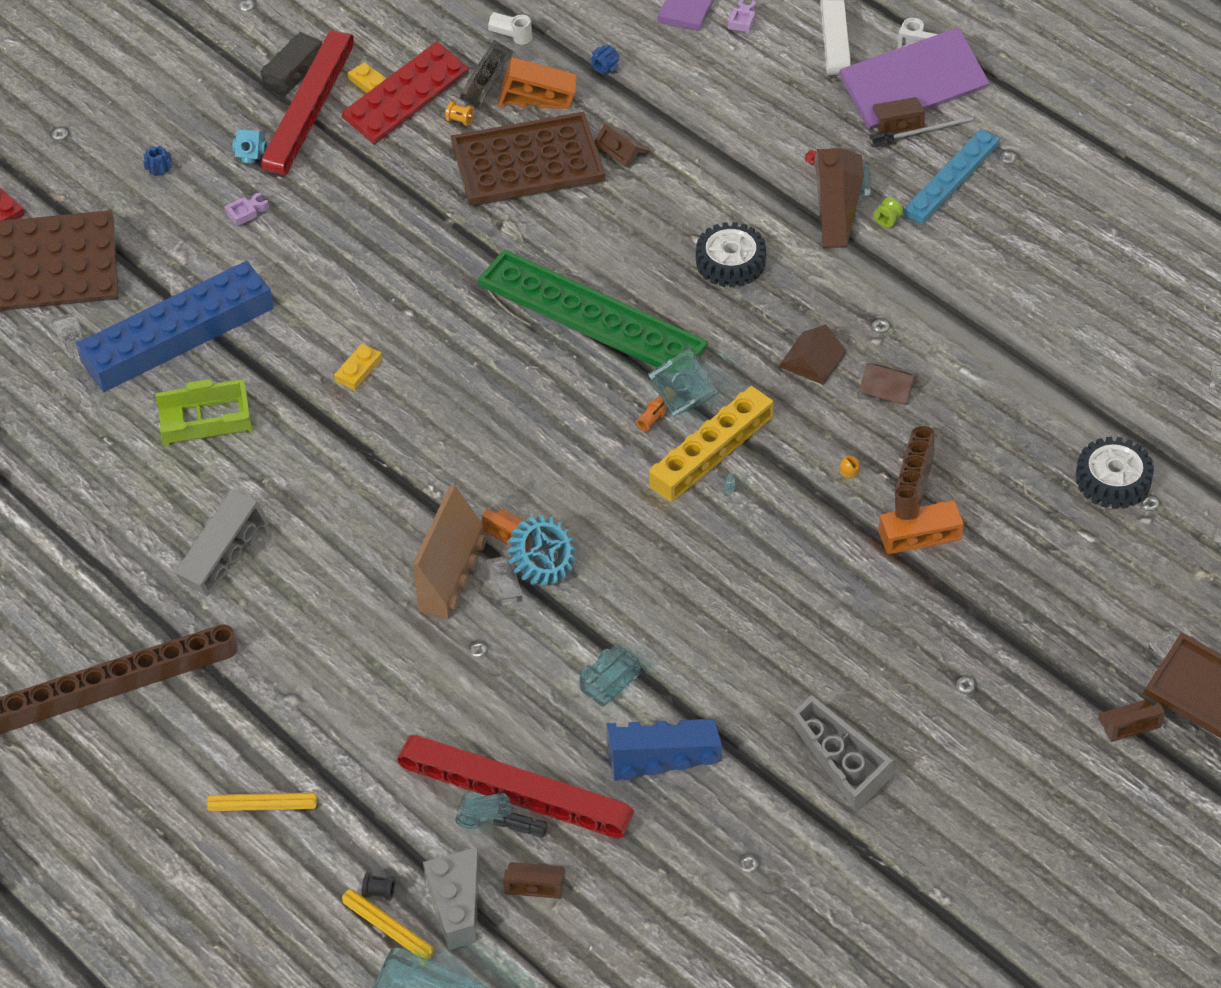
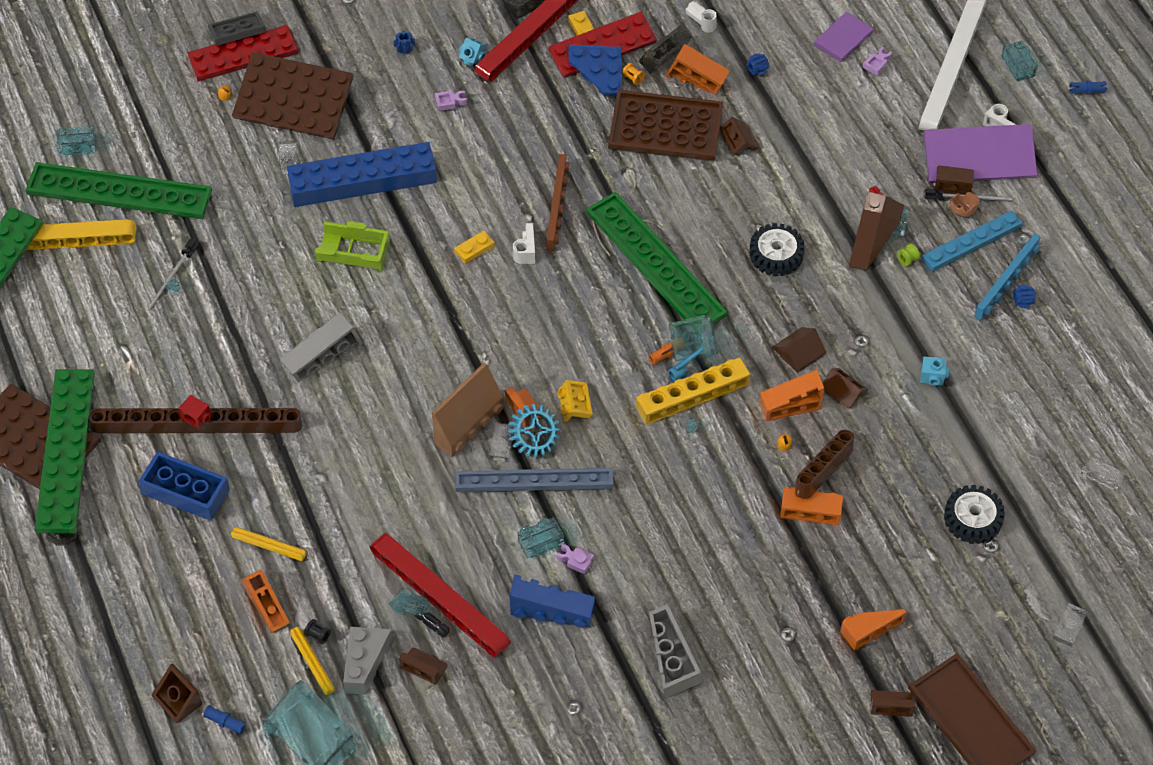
camera: 20 degrees right, 5 degrees up
none -> blue brick [138,451,230,521]
none -> red brick [178,395,211,429]
none -> orange slope [240,569,290,633]
none -> sand blue plate [455,468,613,492]
none -> white plate [513,223,535,264]
none -> dark orange plate [547,154,570,252]
none -> lavender plate [556,544,594,574]
none -> yellow bracket [558,380,593,422]
none -> blue plate [568,44,622,96]
none -> dark azure plant [668,348,704,382]
none -> orange wedge [759,370,824,422]
none -> orange slope [840,609,906,651]
none -> medium azure brick [920,356,949,385]
none -> nougat hair [950,192,980,217]
none -> dark azure plate [975,233,1041,321]
none -> blue gear [1013,285,1036,308]

